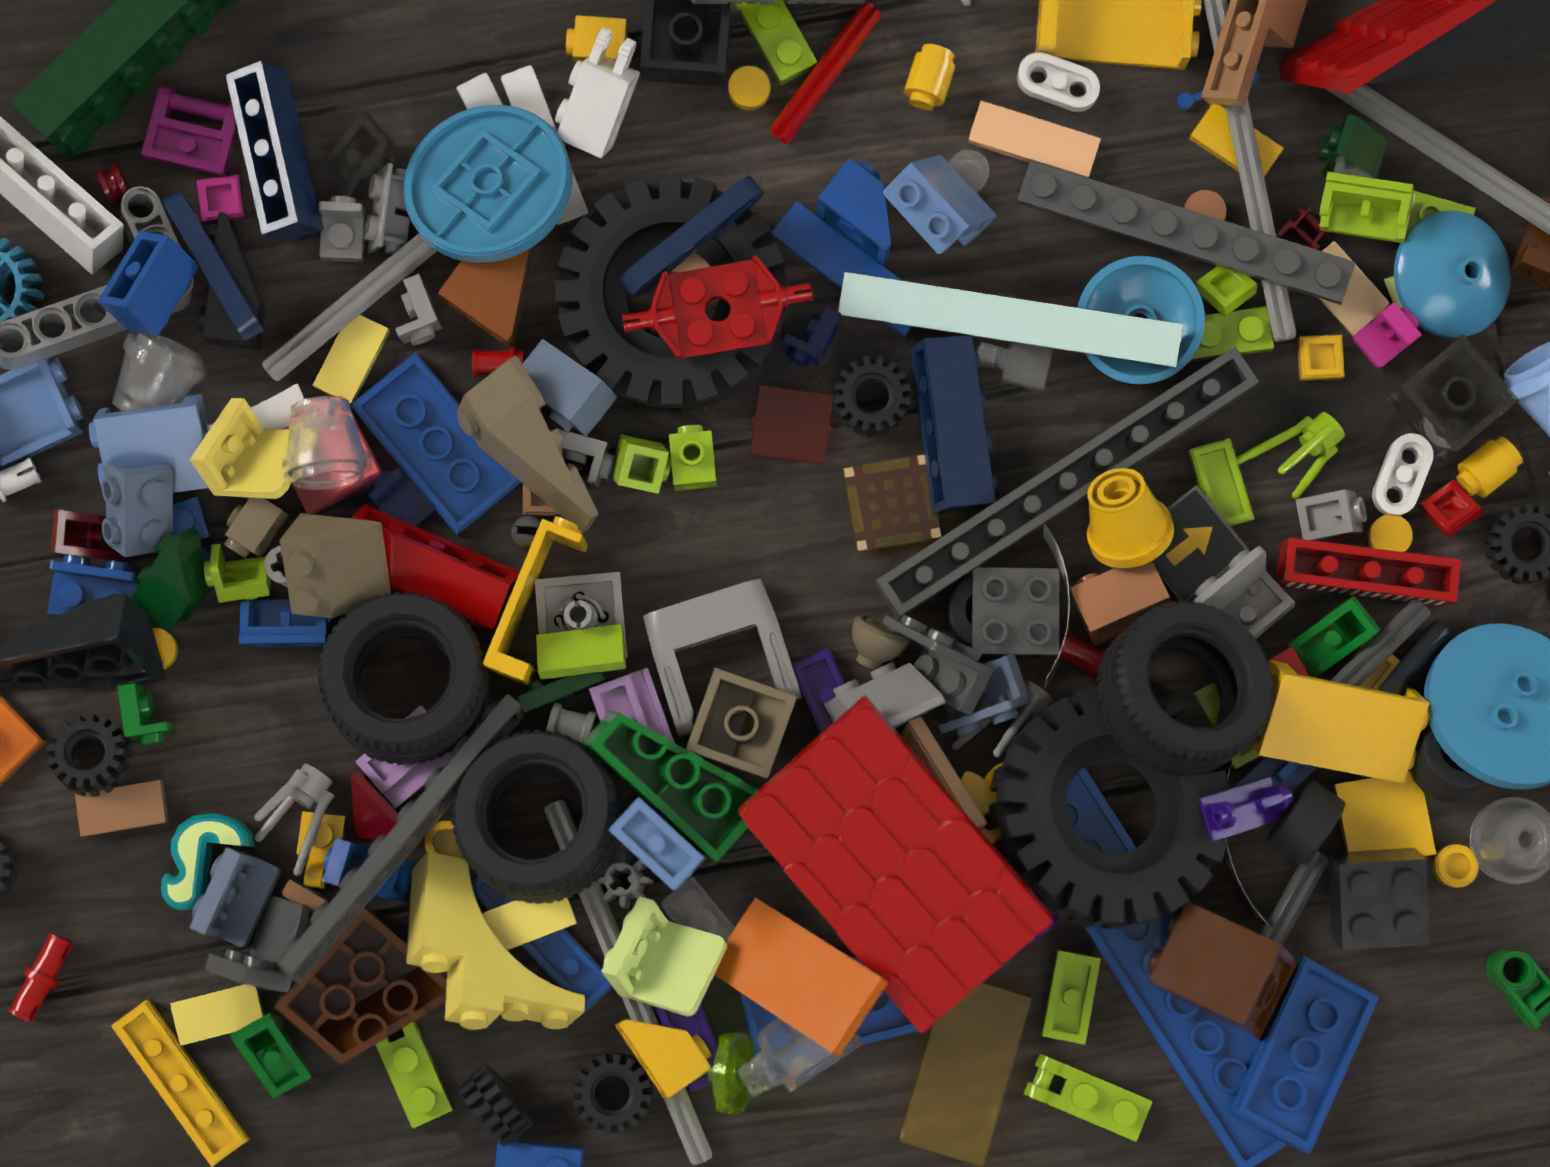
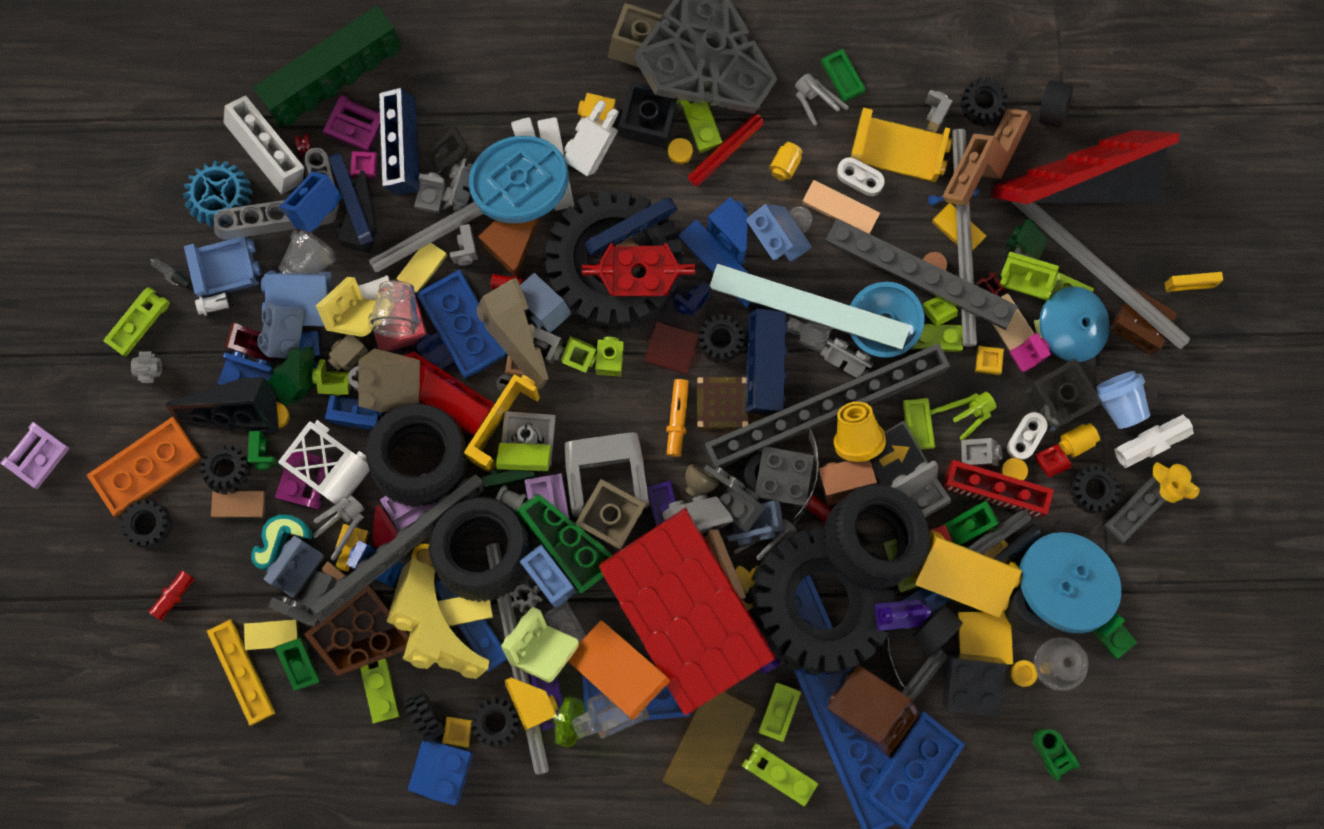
camera: 10 degrees right, 5 degrees down
none -> magenta plate [275,452,335,510]
none -> white piece [278,420,370,505]
none -> yellow tile [442,717,472,747]
none -> light orange pin [666,379,689,457]
none -> light grey hinge [820,337,874,378]

